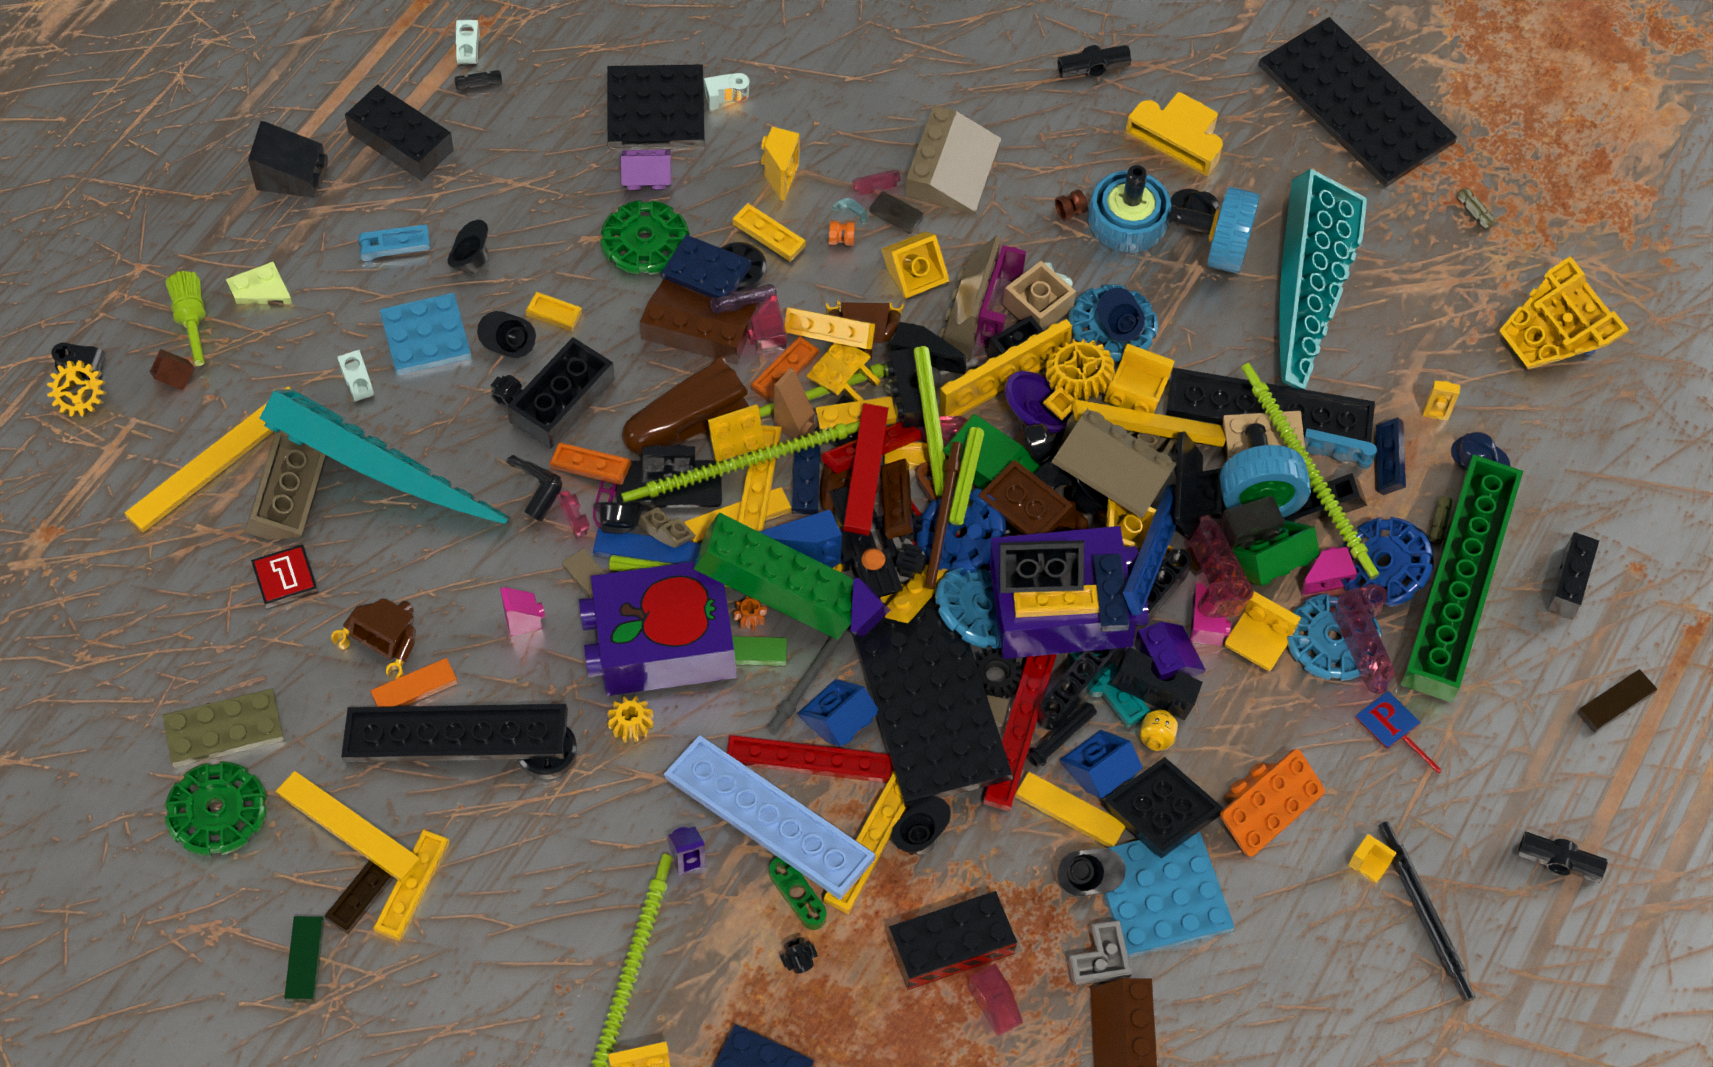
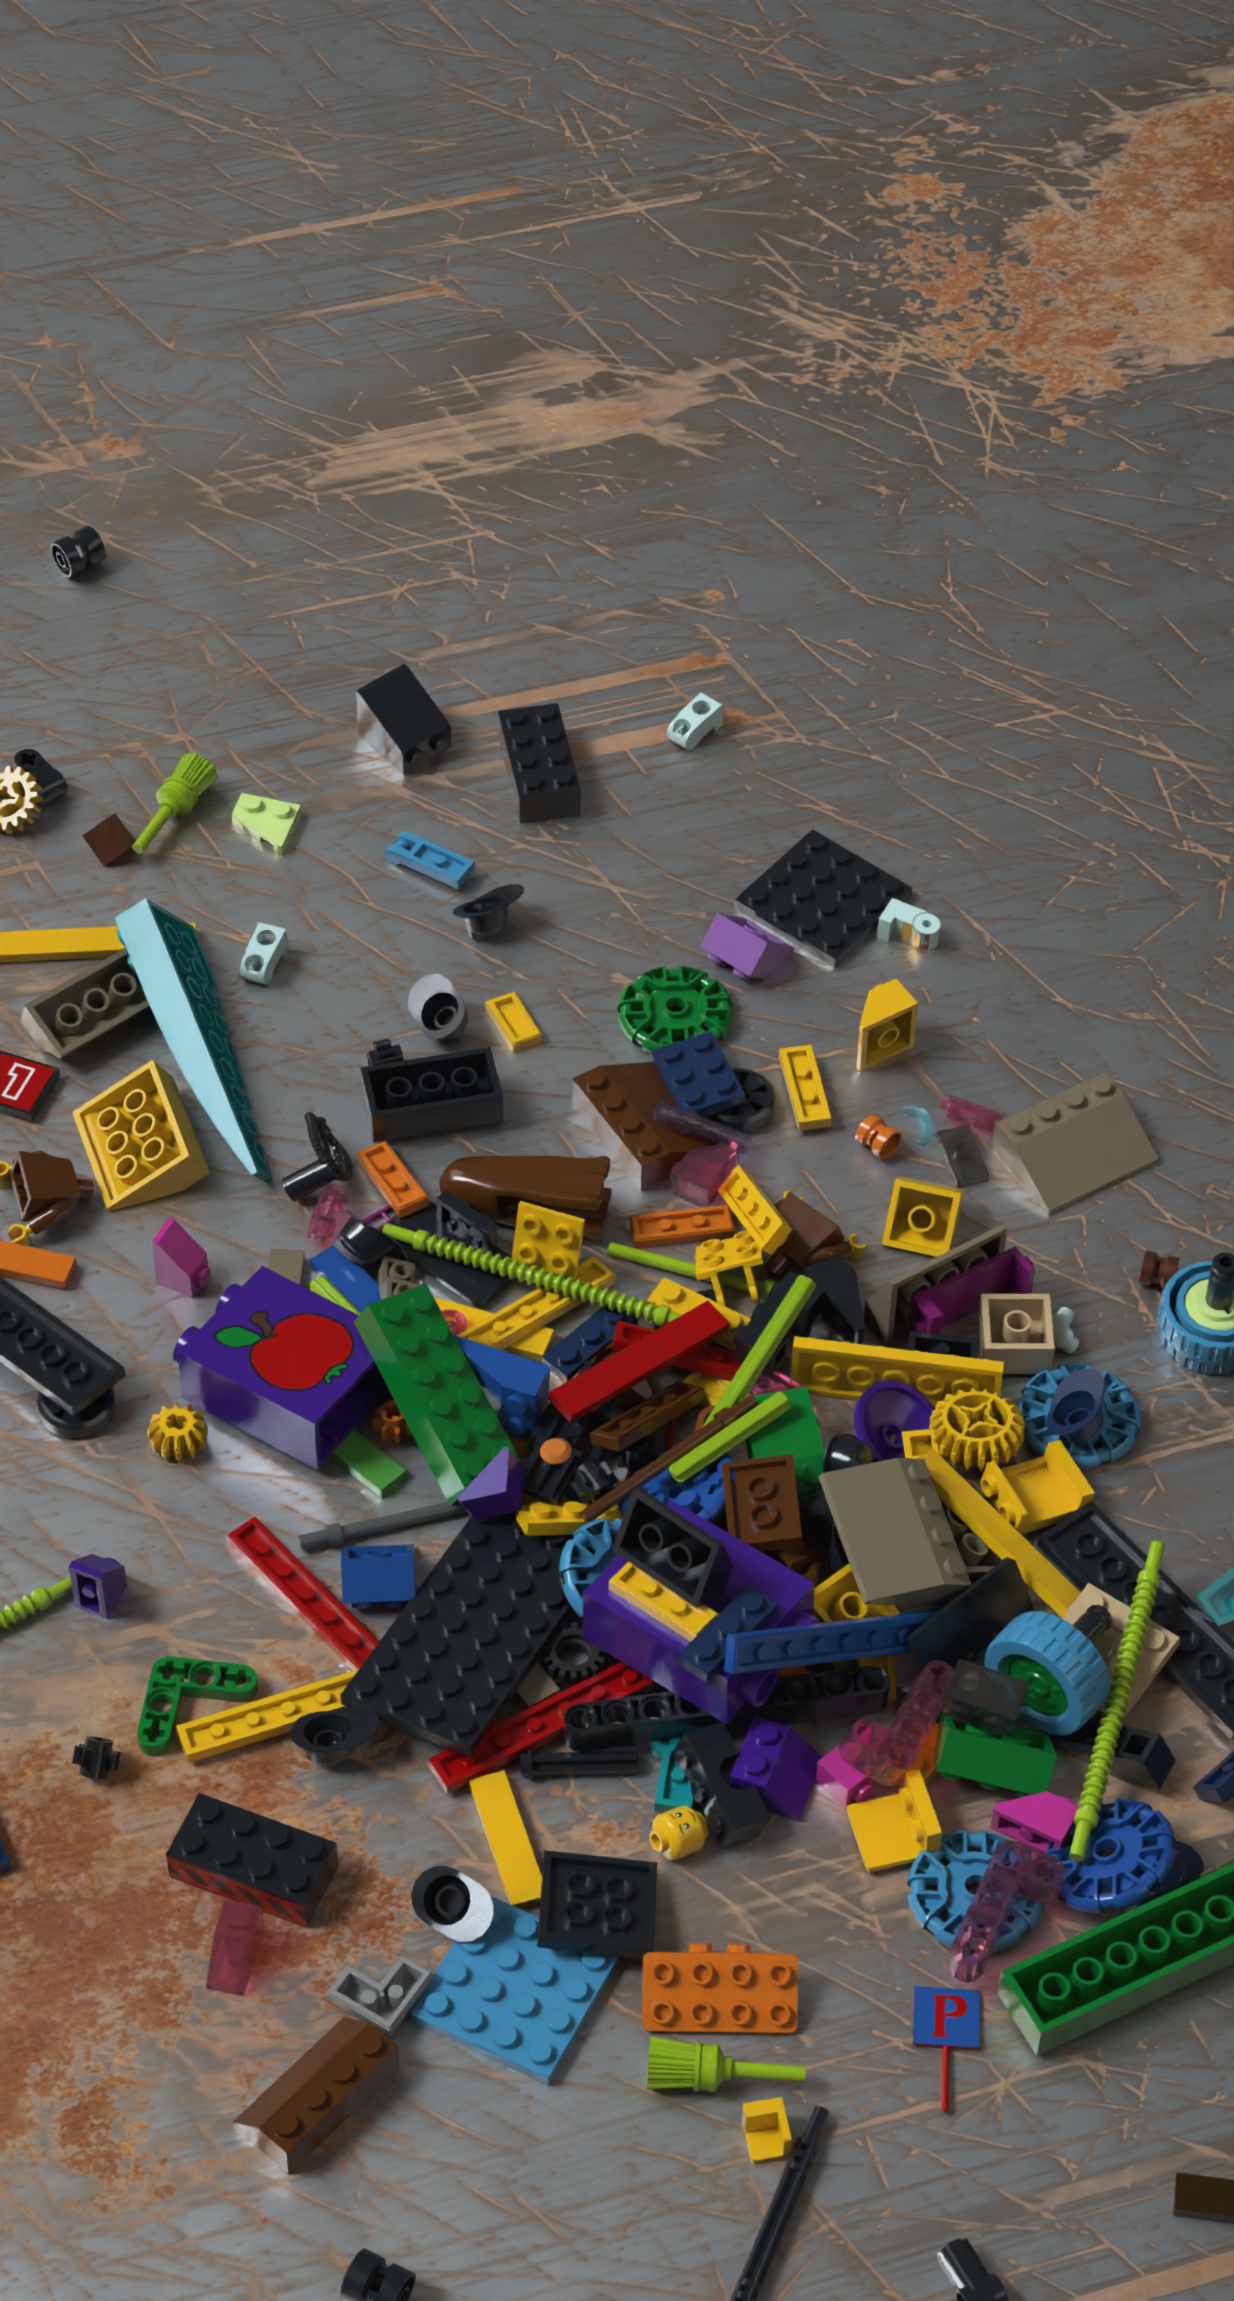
camera: 45 degrees right, 10 degrees down
dark azure plate [380,293,472,376] -> none
black axle [454,70,502,90] -> none
light blue plate [664,735,875,900] -> none
medium nougat slope [774,368,815,439] -> none
blue slope [1059,730,1143,799] -> none
dark azure plate [1304,428,1377,469] -> none
none -> yellow slope [72,1060,210,1212]
none -> lime piece [647,2036,806,2093]

